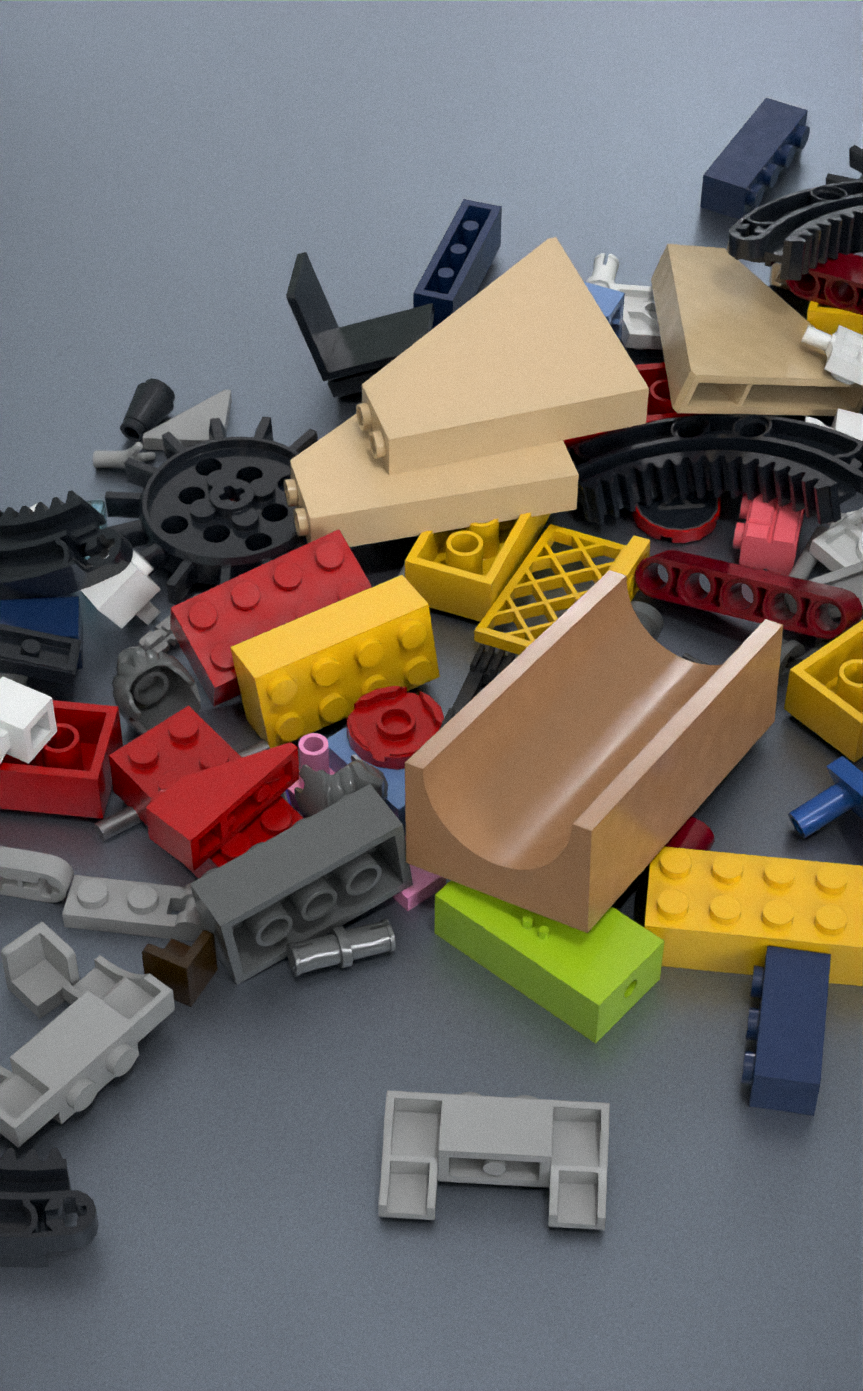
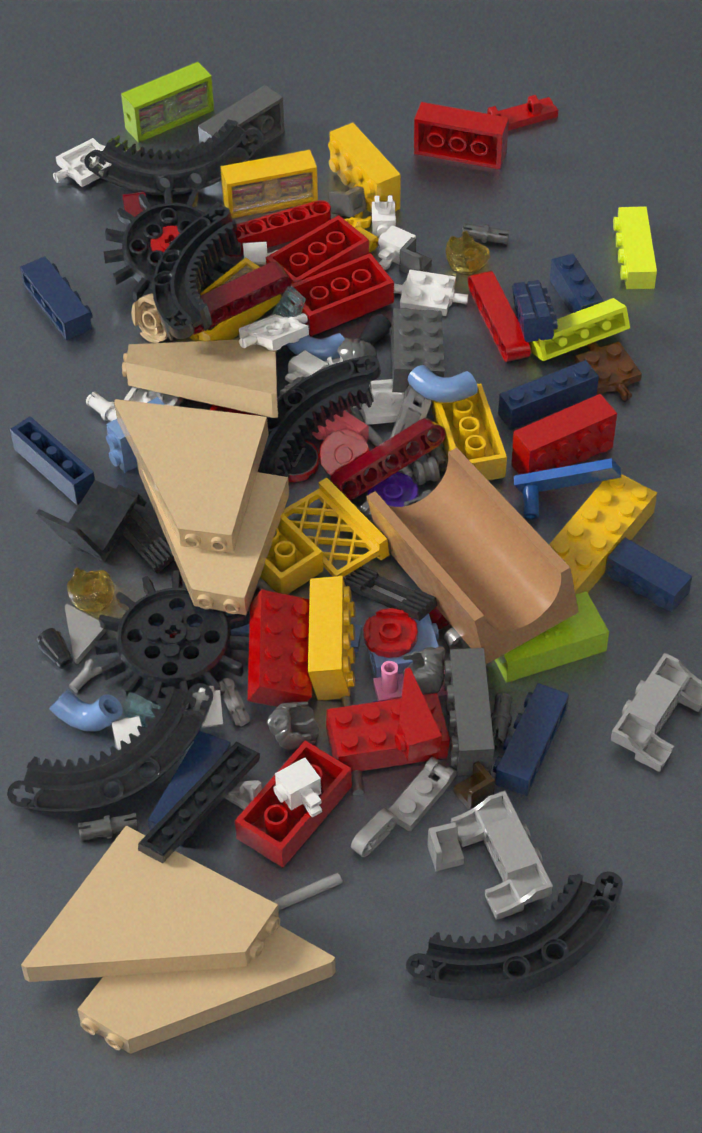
camera: 60 degrees left, 5 degrees up
none -> medium blue cylinder [49,689,123,731]
none -> clear yellow hair [67,567,115,613]
none -> tile [319,429,370,477]
none -> dark purple tile [368,472,418,507]
none -> dark blue brick [493,683,569,796]

